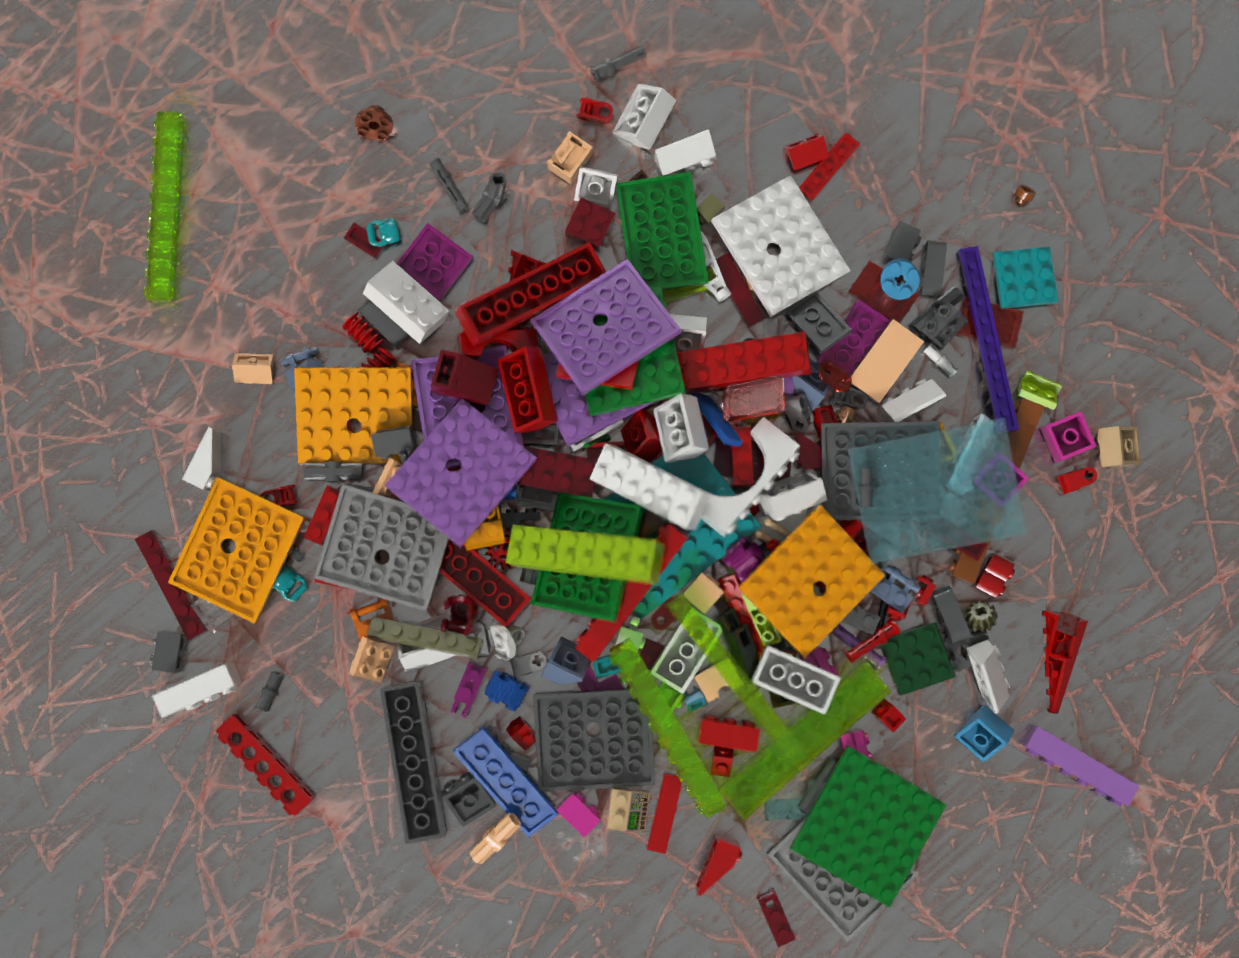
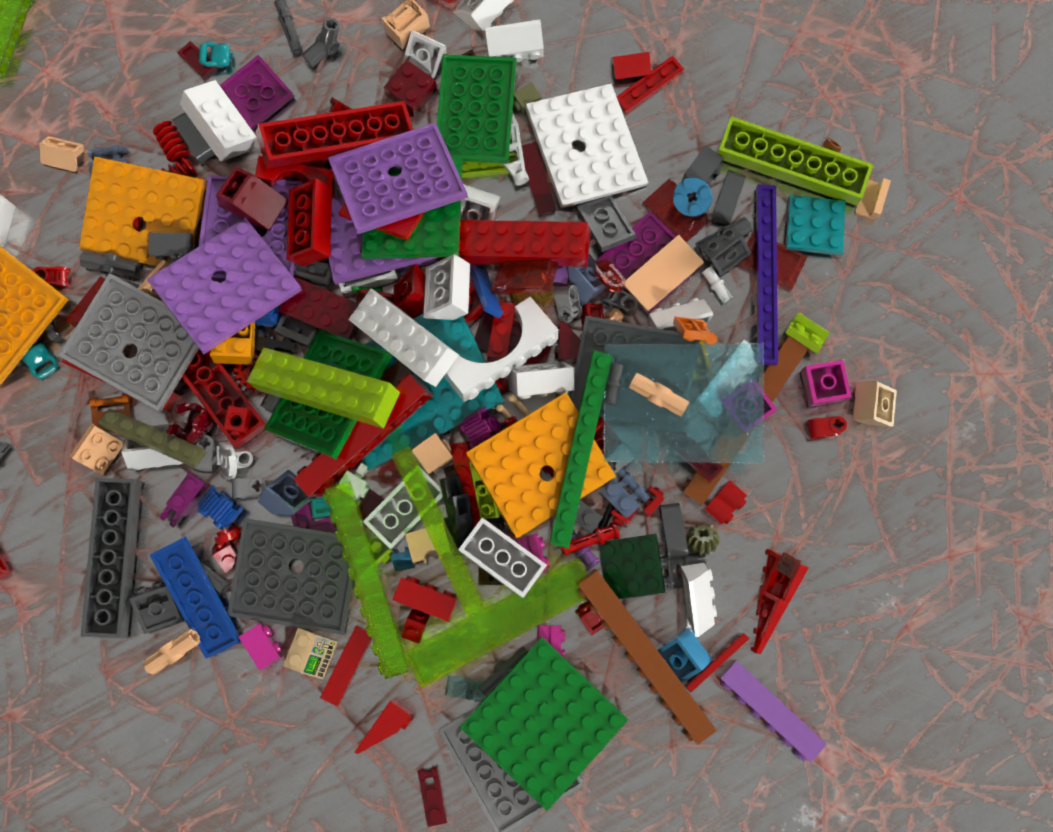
camera: 15 degrees right, 5 degrees down
none -> red plate [214,525,242,545]
none -> red brick [224,405,252,437]
none -> green plate [548,351,613,548]
none -> dark orange brick [576,569,717,745]
none -> light nougat piece [629,373,689,417]
none -> orange plate [673,316,717,345]
none -> red tile [684,633,749,692]
none -> lime brick [717,116,874,206]
none -> light nougat panel [855,178,891,220]

